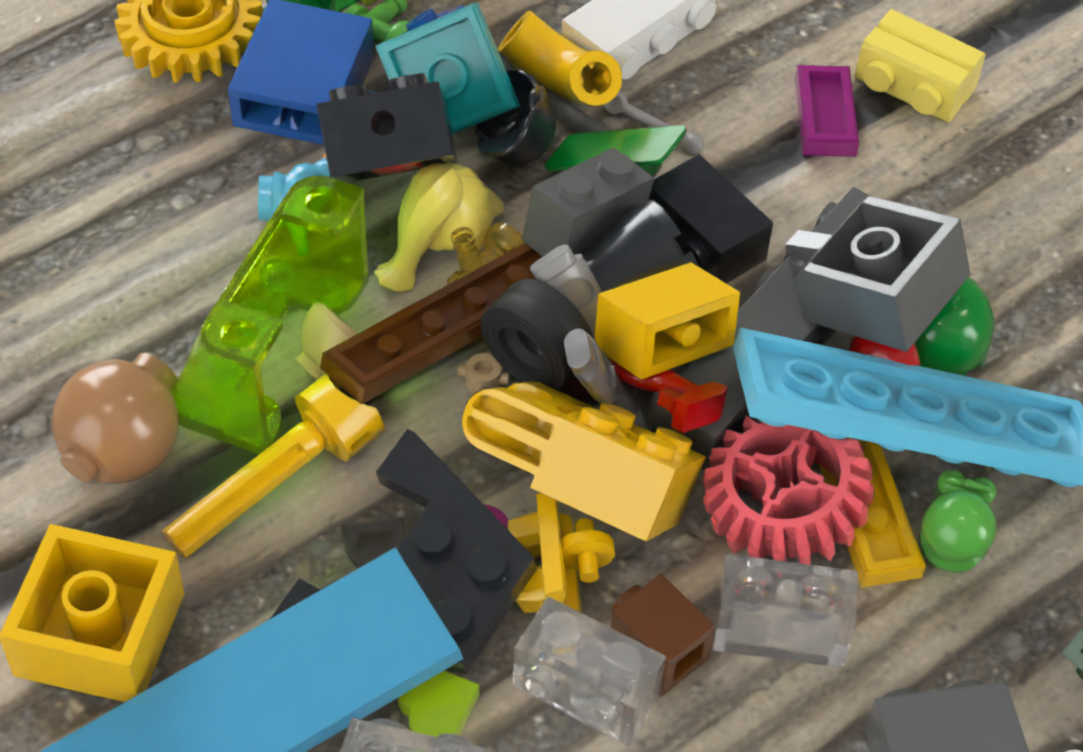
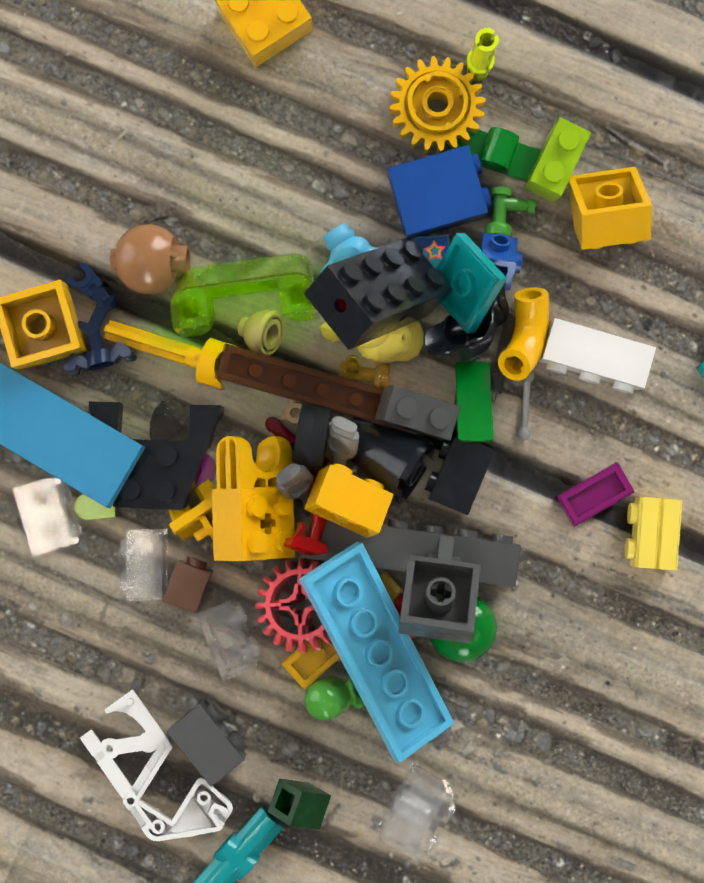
camera: 60 degrees right, 35 degrees up
none -> dark blue piece [63,263,137,376]

